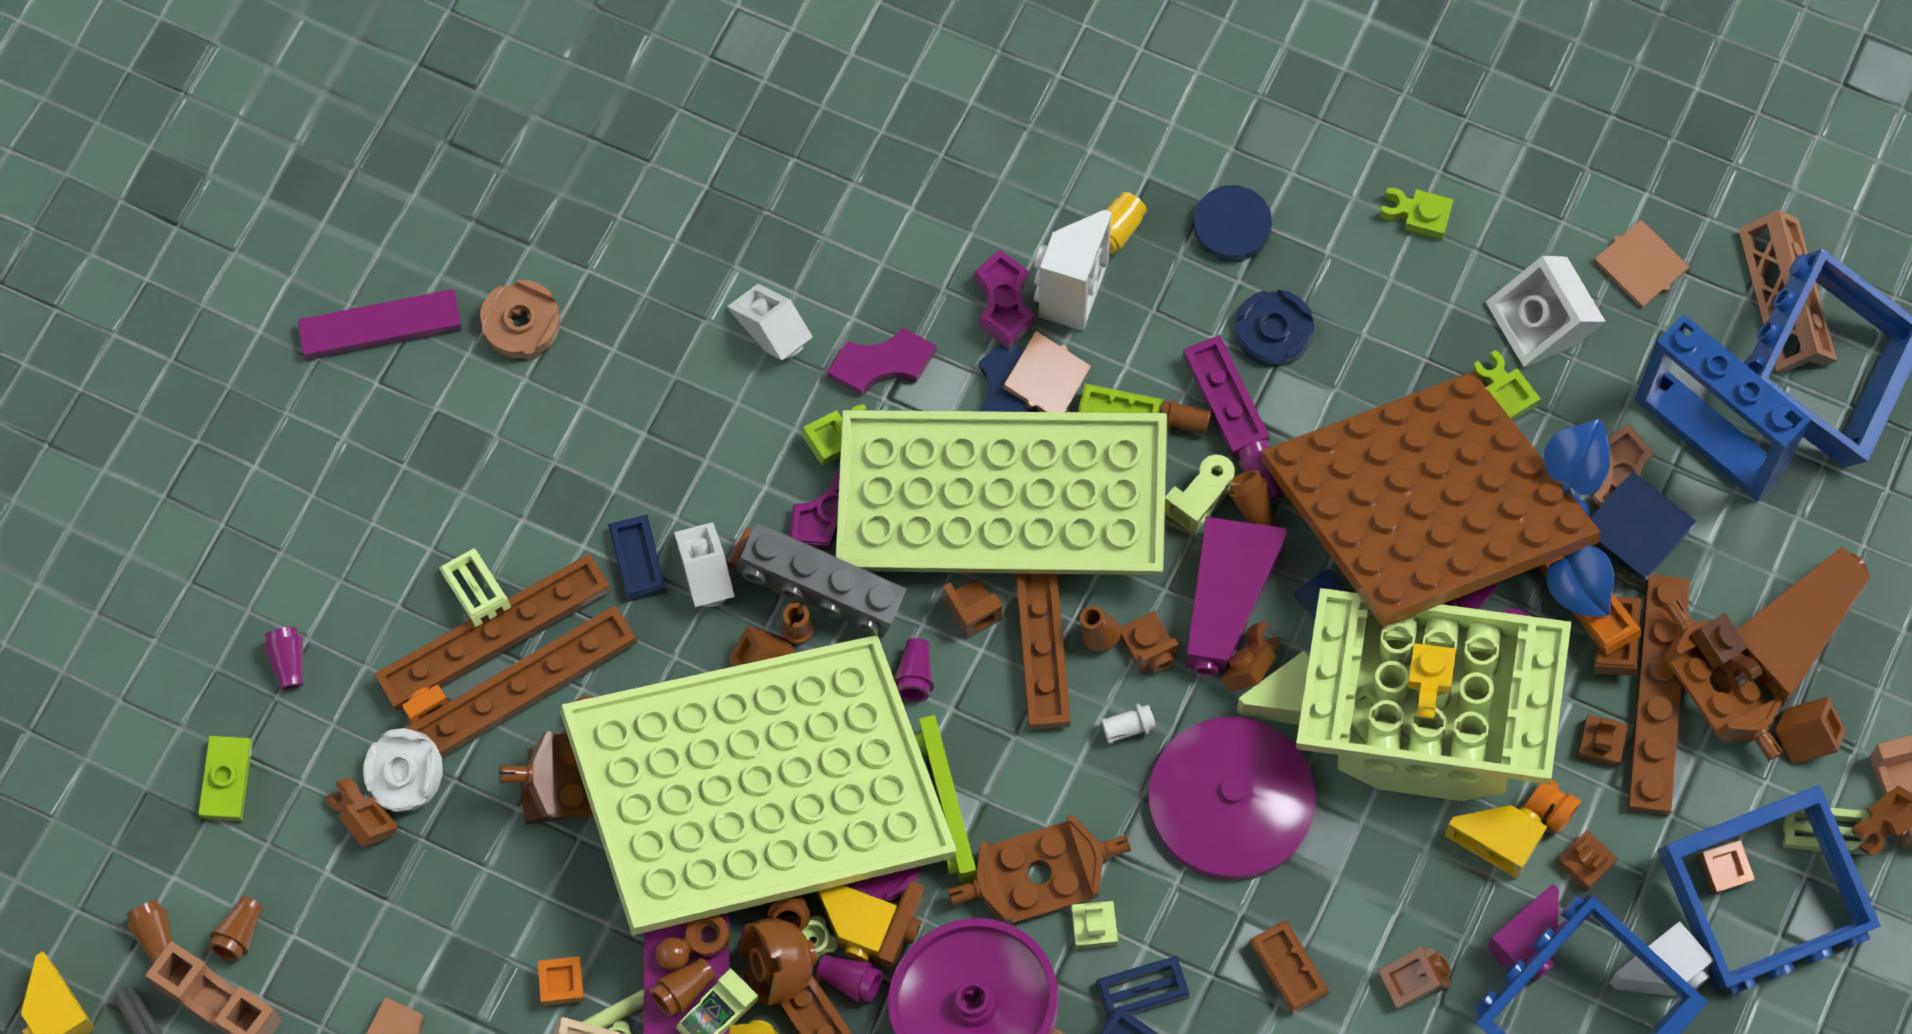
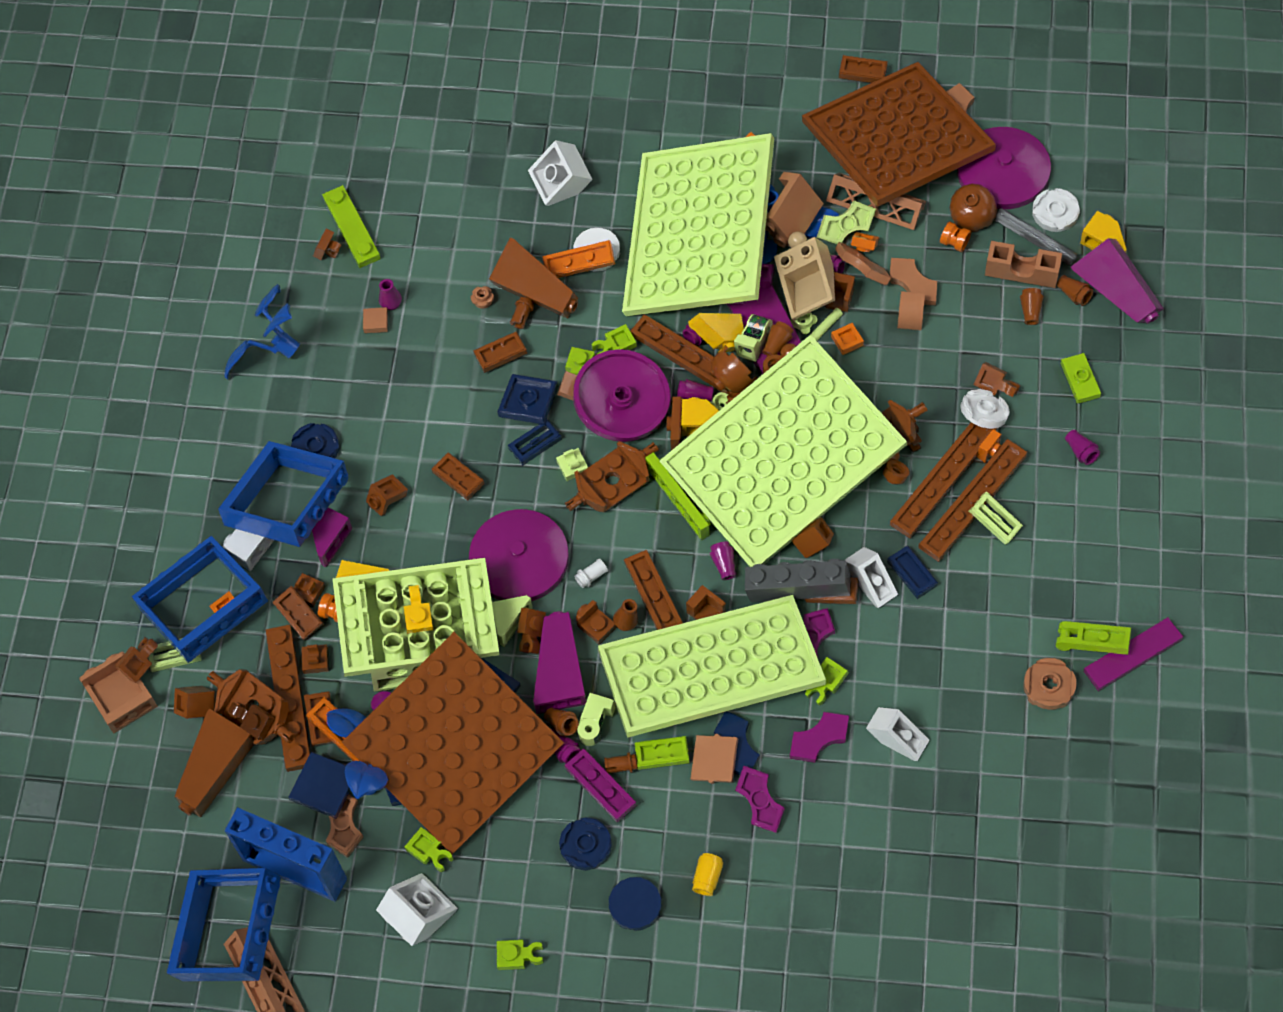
camera: 165 degrees right, 5 degrees down
dark orange pin [781,602,814,644] -> none
white slope [1034,210,1112,331] -> none
nougat piece [1594,220,1690,309] -> none
none -> dark orange plate [272,586,324,640]
none -> nougat brick [897,291,925,330]
none -> lime plate [1056,621,1131,655]
none -> magenta slope [1071,238,1164,324]

